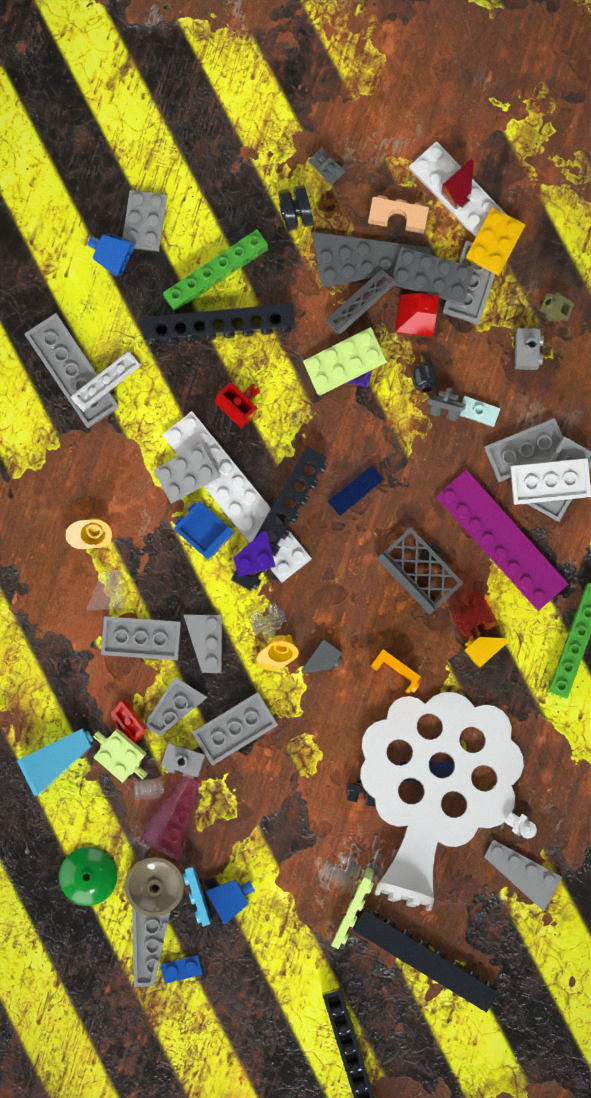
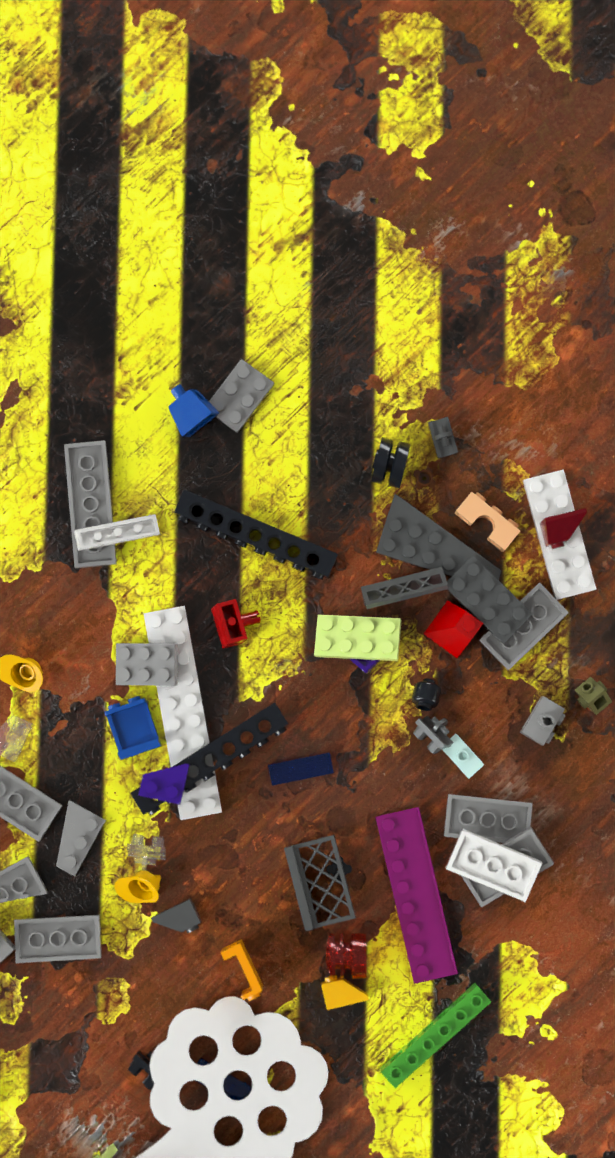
camera: 25 degrees right, 0 degrees up
bright green brick [163,229,268,313] -> none
yellow plate [465,208,526,276] -> none

